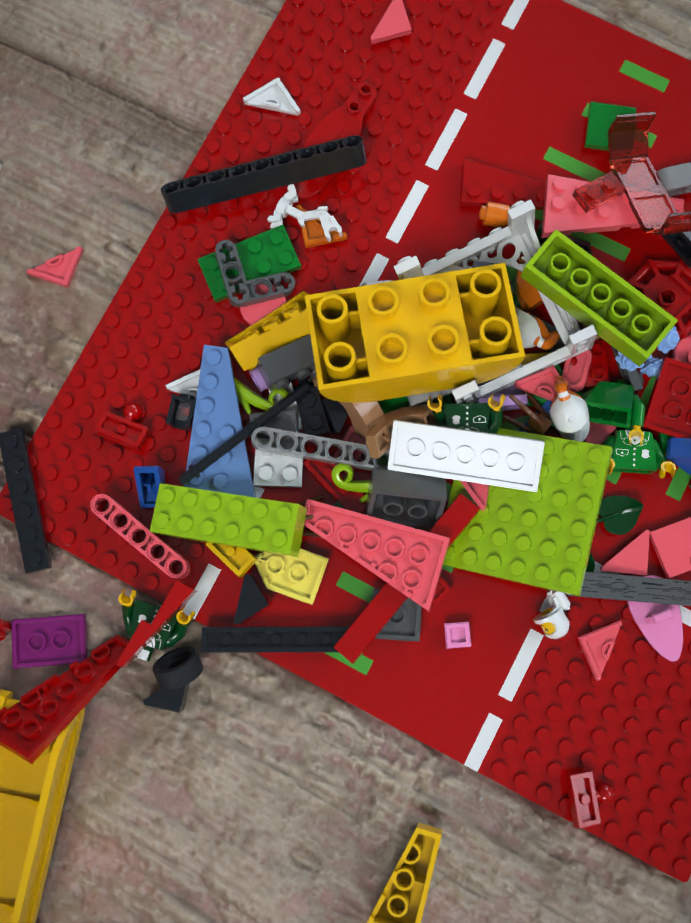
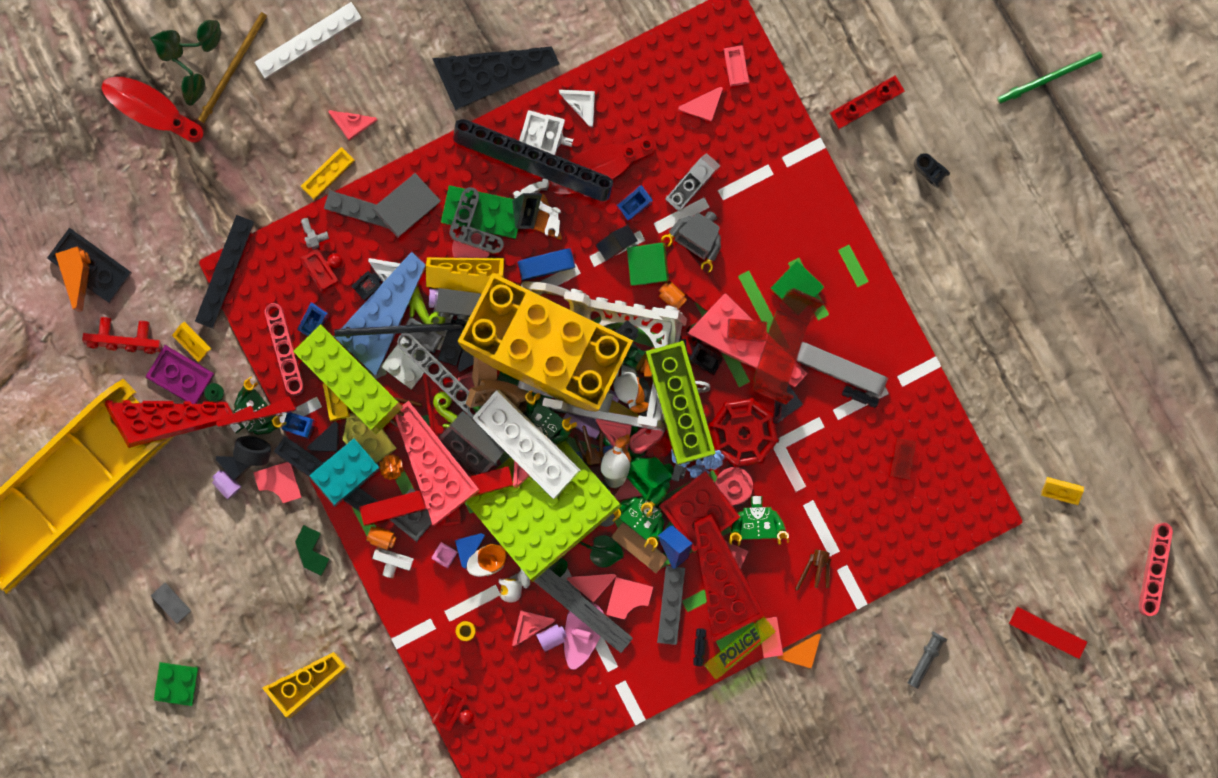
camera: 25 degrees right, 5 degrees up
none -> flat silver tile [151,582,191,624]
none -> yellow plate [172,321,211,363]
none -> dark green tile [204,383,225,402]
none -> lavender brick [212,470,242,500]
none -> coral tile [253,462,302,503]
none -> blue slope [282,412,316,439]
none -> dark green tile [295,525,330,576]
none -> yellow tile [300,147,355,200]
none -> light grey piece [301,218,329,250]
none -> teal brick [309,438,379,507]
none -> dark grey plate [324,190,389,229]
none -> orange brick [366,526,396,550]
none -> dark grey tile [372,173,441,238]
none -> white tile [372,547,414,578]
none -> orange gear [379,454,403,480]
none -> black wing [432,46,560,111]
none -> blue slope [455,533,485,569]
none -> yellow brick [456,621,476,641]
none -> orange hair [467,544,508,577]
none -> black slope [512,193,542,229]
none -> blue beam [517,248,576,281]
none -> white plate [519,110,574,155]
none -> lavender brick [537,624,567,652]
none -> black slope [596,225,638,261]
none -> medium nougat tile [611,522,668,573]
none -> blue slope [617,185,653,220]
none -> green tile [627,242,669,286]
none -> dark grey torso [661,212,721,272]
none -> light grey slope [665,153,721,211]

